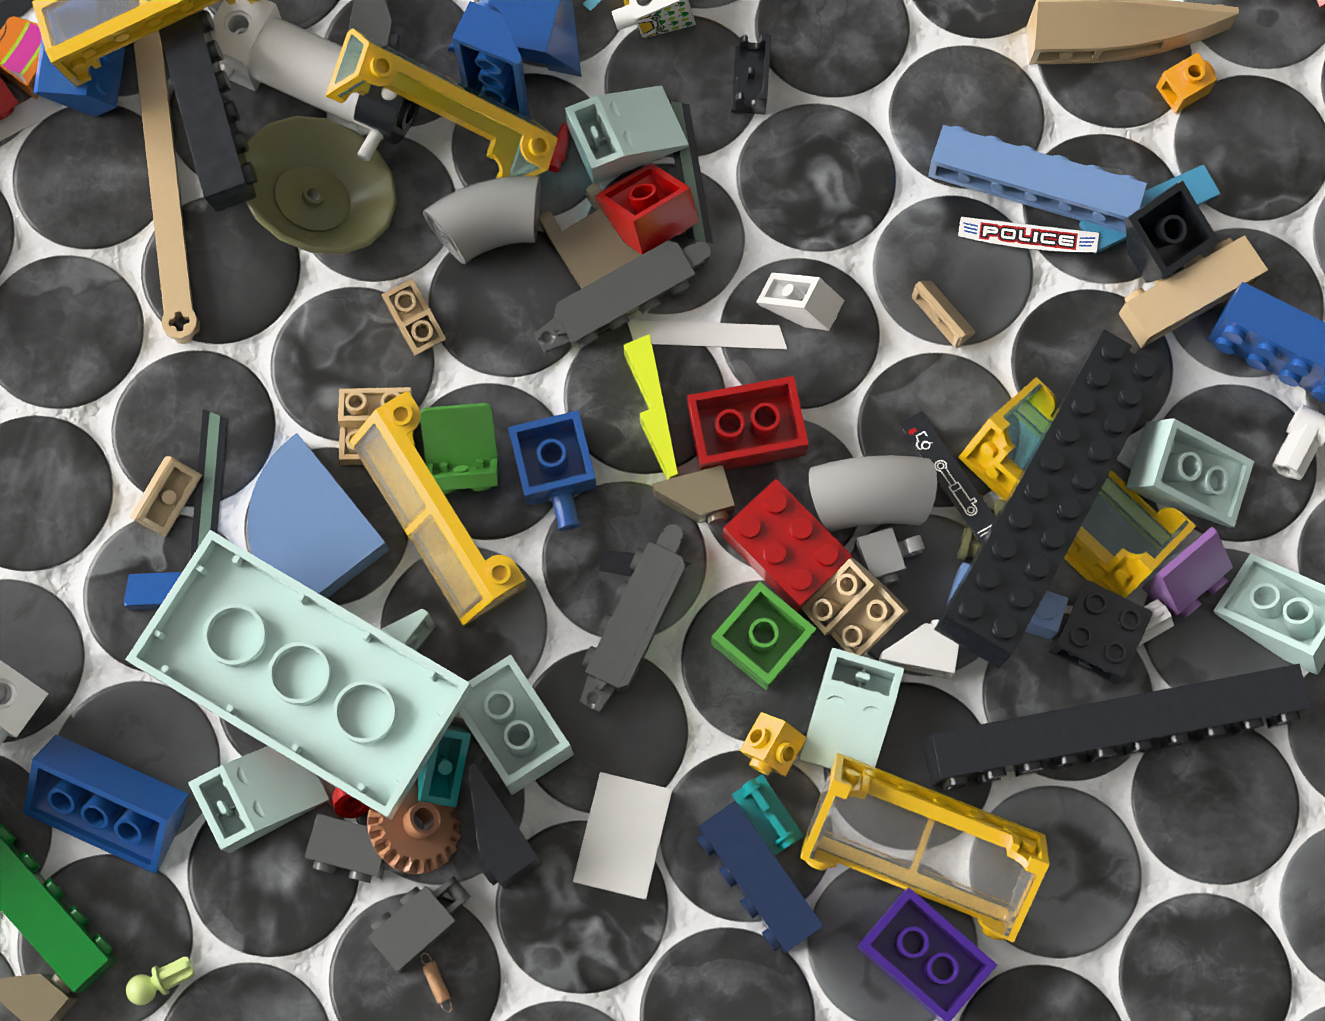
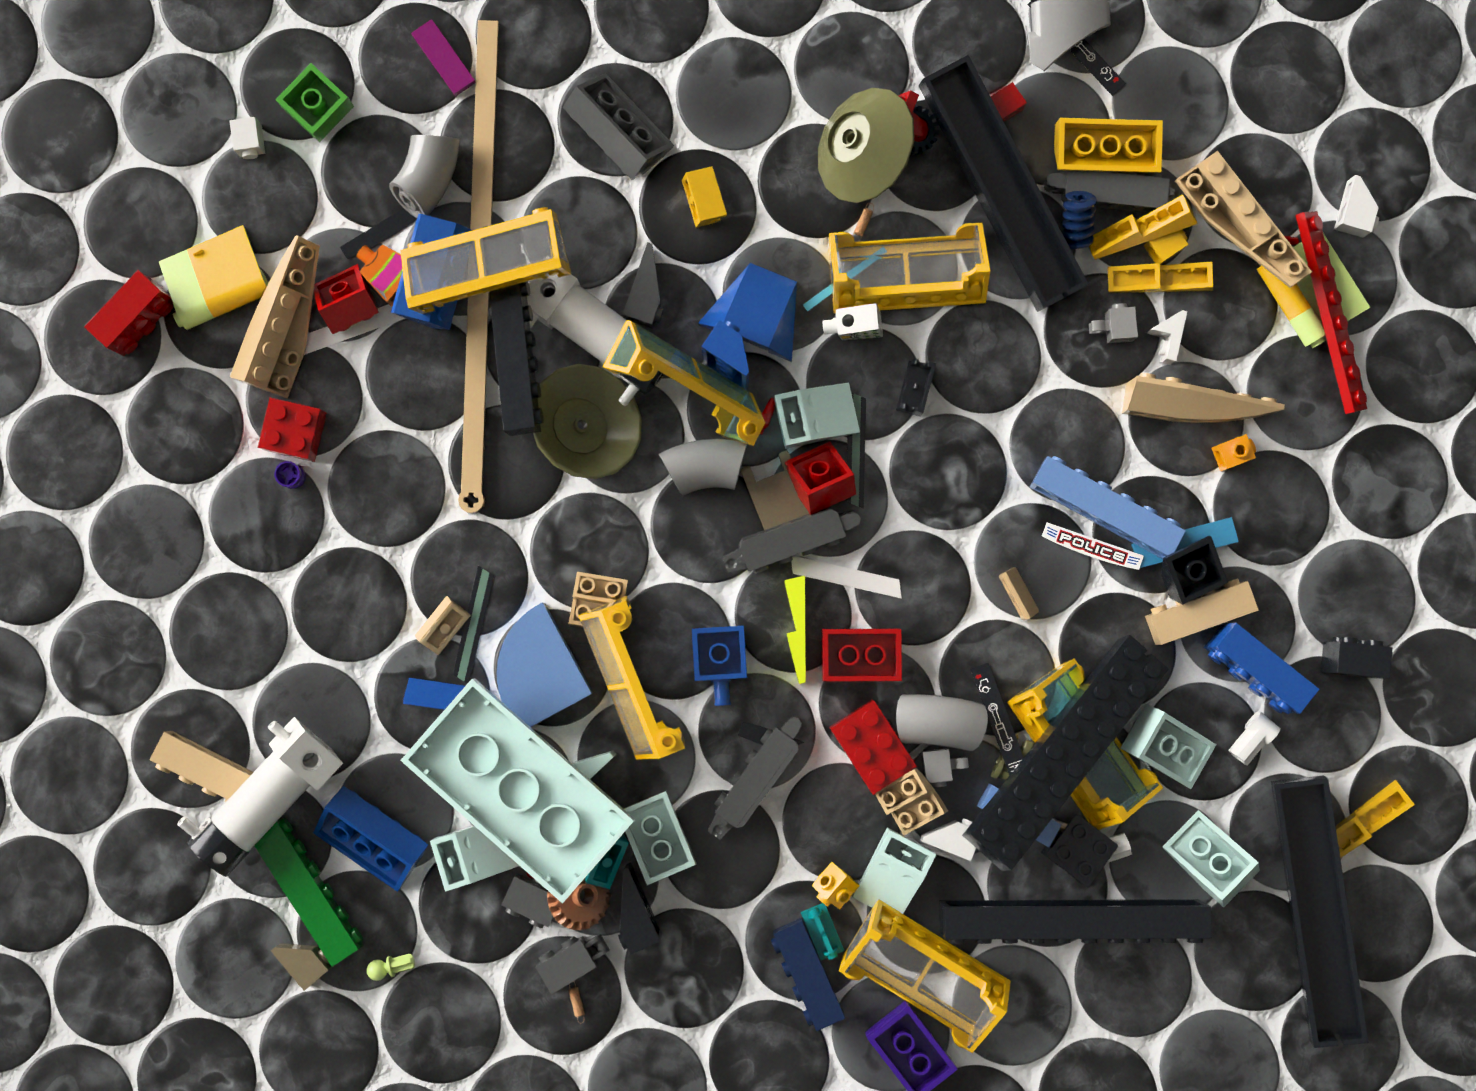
camera: 10 degrees right, 10 degrees up
tan slope [381,278,446,356] -> none
bright green bracket [420,403,499,494] -> none
white tile [573,772,672,900] -> none
dark tan slope [653,465,735,525] -> none
bright green brick [711,581,816,691] -> none
white slope [756,273,845,330] -> none
medium lavender slope [1142,527,1233,619] -> none

